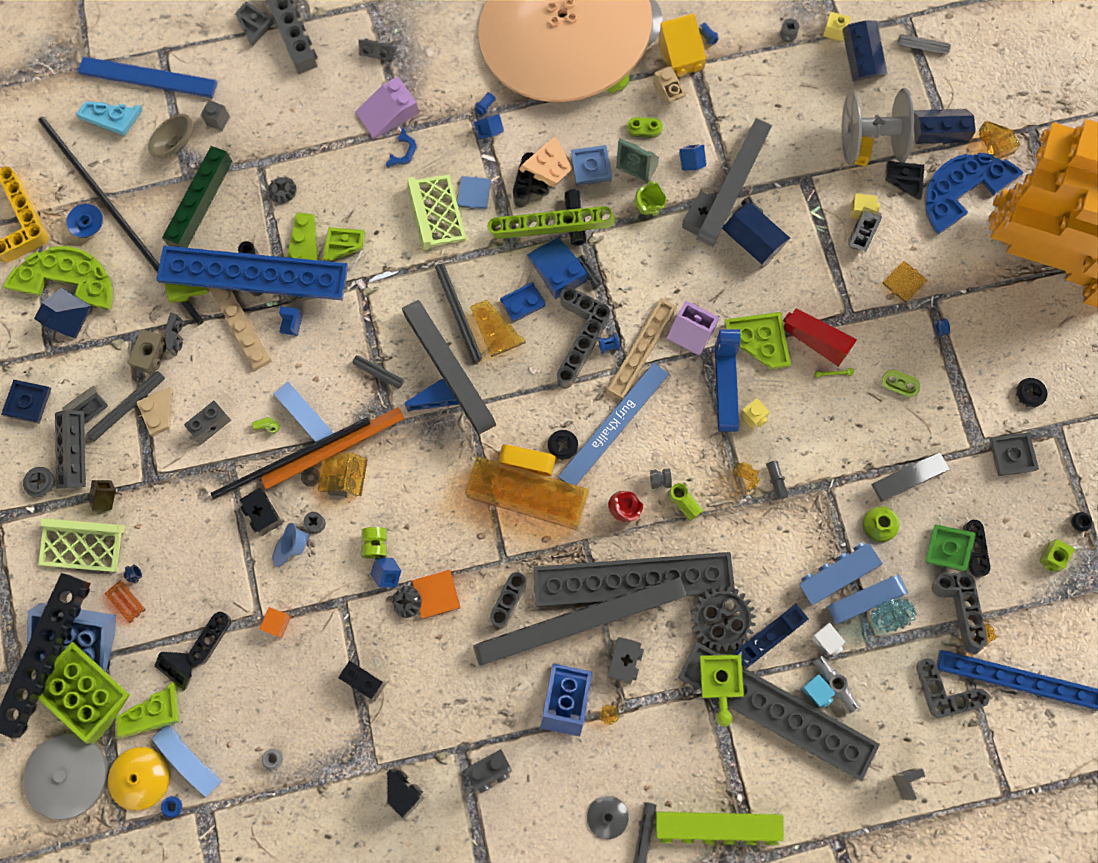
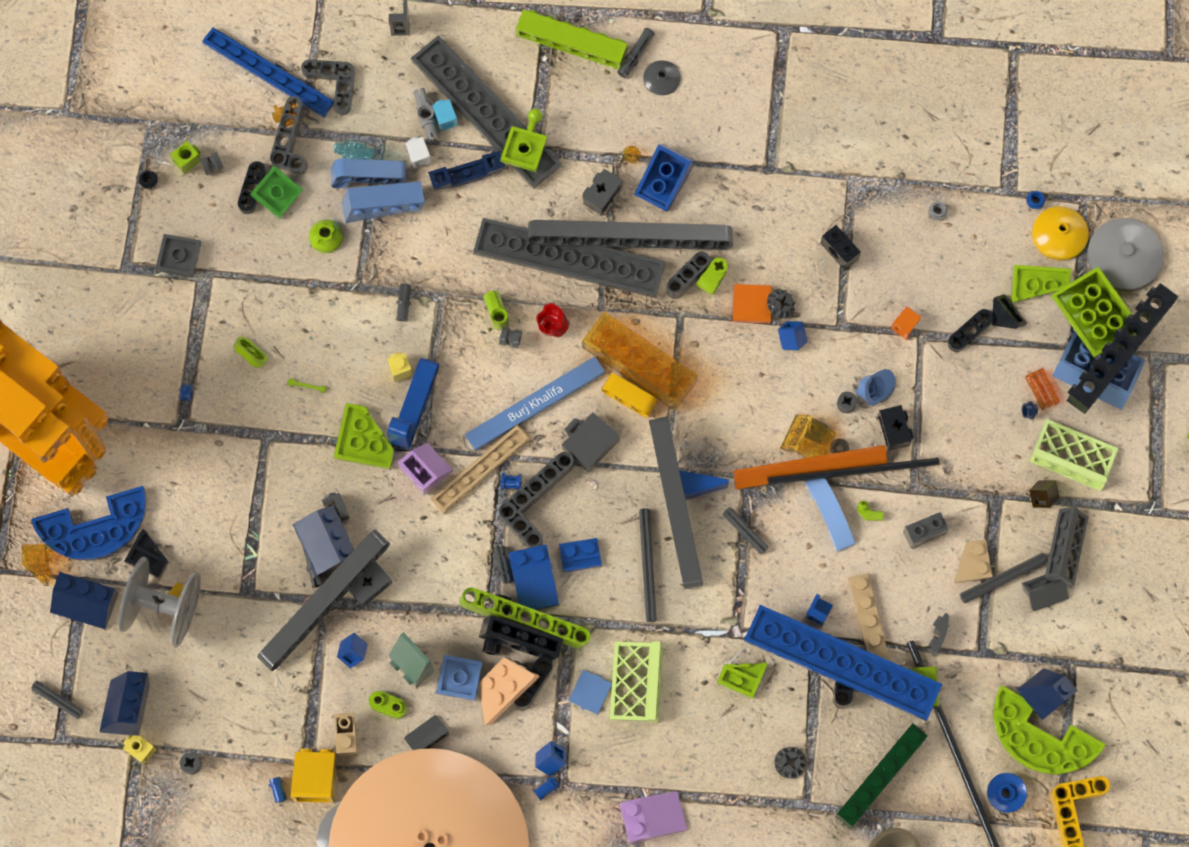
camera: 165 degrees left, 0 degrees up
dark blue plate [1,379,51,424] -> none
dark grey gear [23,467,55,498] -> none
dark tan brick [127,329,167,375] -> none
light blue slope [152,725,222,797] -> none
lime wing [287,212,318,260] -> none
lime wheel [361,527,387,559] -> none
blue helmet [386,128,417,168] -> none
black slope [387,769,425,818] -> none
dark grey bracket [465,749,513,793] -> none
clear yellow wing [470,300,526,357] -> none
black gear [548,430,578,461] -> none
lime cap [634,181,667,216] -> none
dark grey gear [690,585,756,652] -> none
clear yellow bracket [732,462,760,493] -> none
red slope [783,308,857,367] -> none
brick [848,207,882,252] -> none
light yellow brick [850,193,880,219] -> none
dark grey slope [871,453,950,501] -> none
clear yellow piece [882,261,927,303] -> none
black gear [1015,378,1048,408] -> none
none -> dark grey wheel [199,152,224,176]
none -> dark grey bracket [322,492,349,521]
none -> dark grey panel [404,715,450,750]
none -> black brick [479,615,563,661]
none -> dark grey piece [562,412,620,472]
none -> lime piece [696,258,728,295]

